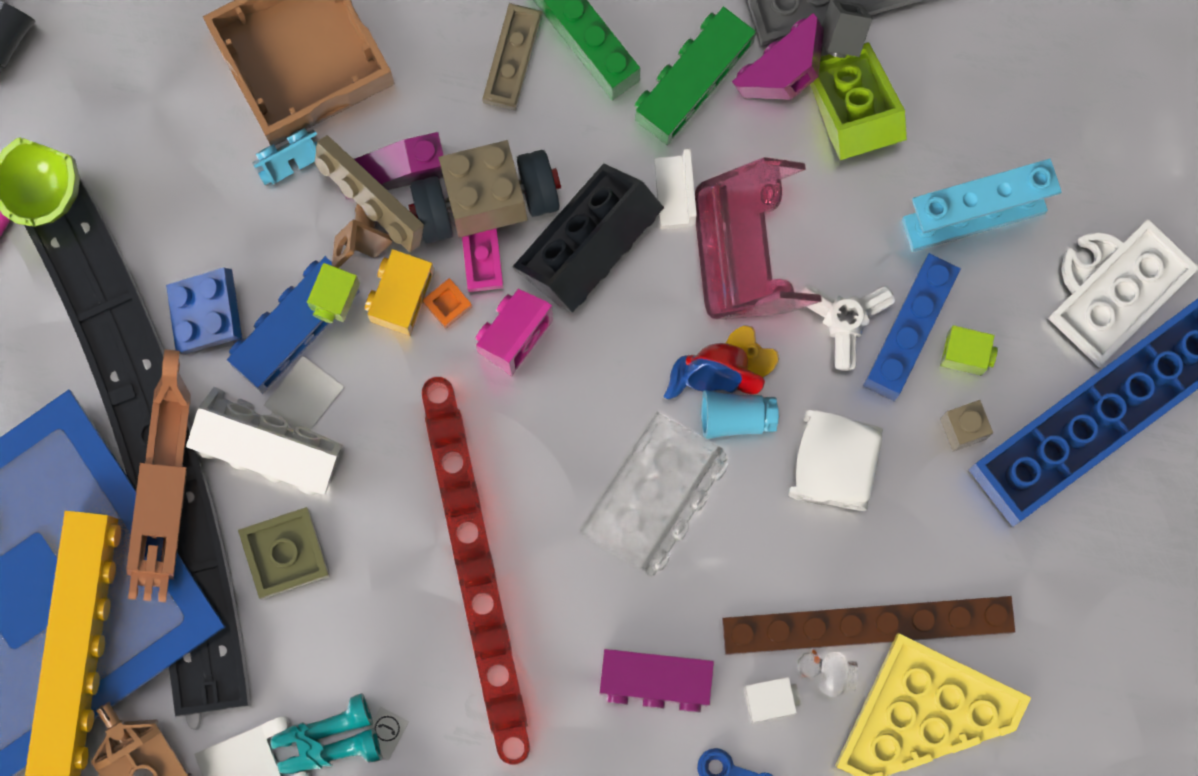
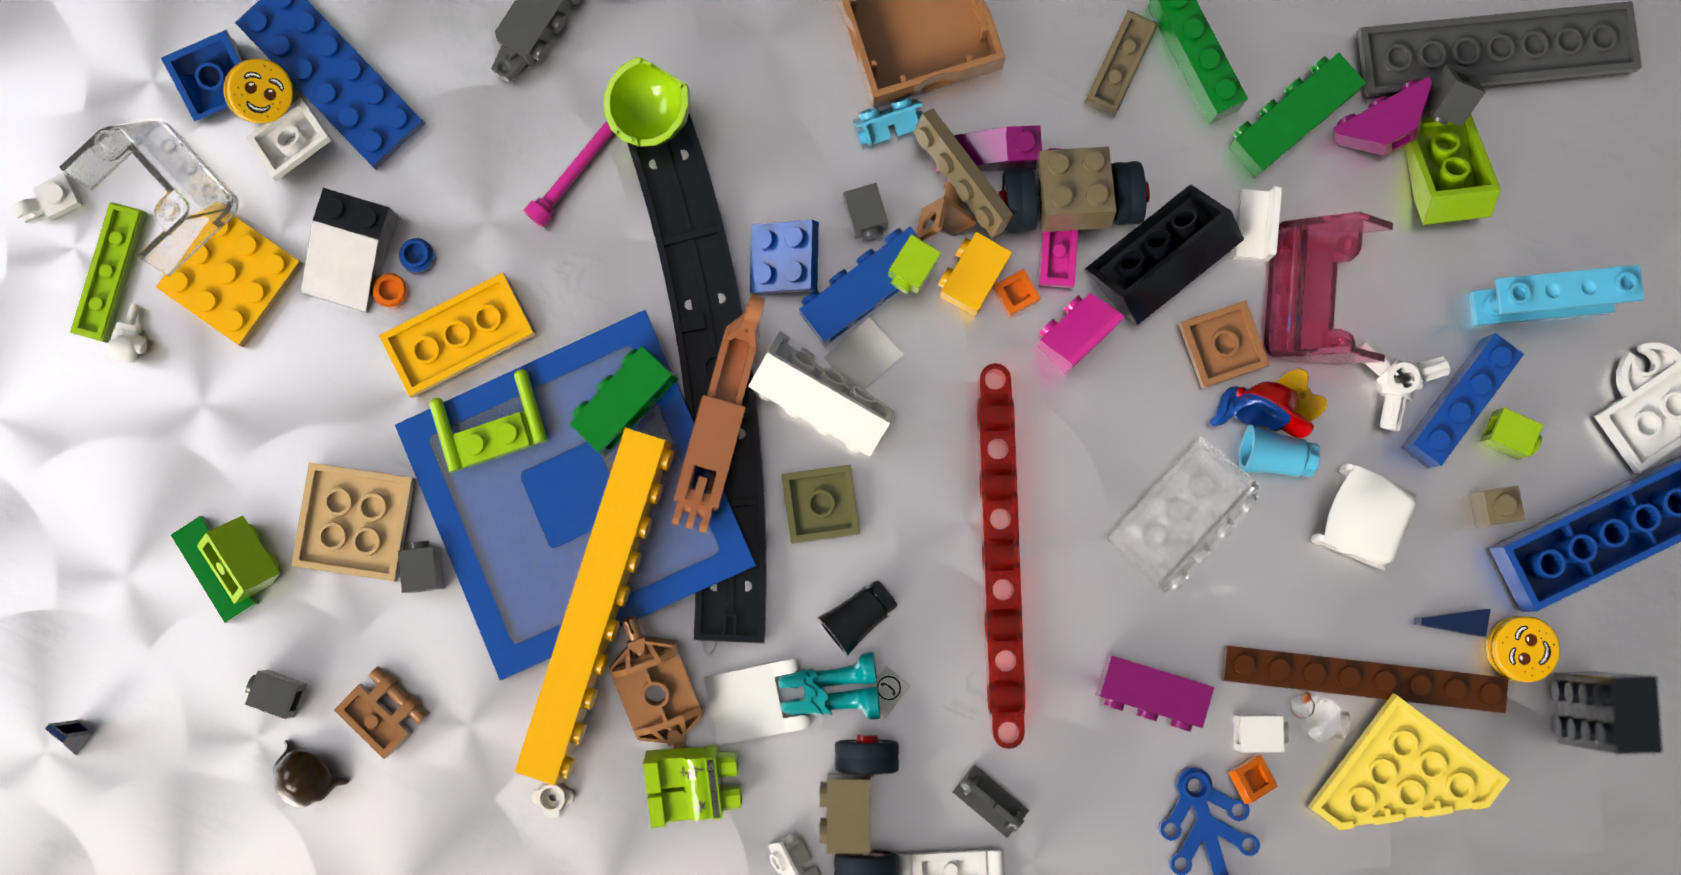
camera: 15 degrees right, 5 degrees up
none -> green brick [569,346,678,456]
none -> black plant [817,580,898,656]
none -> dark grey brick [843,183,888,240]
none -> medium nougat plate [1179,300,1270,389]
none -> orange tile [1228,755,1278,804]
none -> dark blue piece [1414,609,1491,637]
none -> yellow head [1486,616,1560,682]
none -> black brick [1551,671,1662,754]

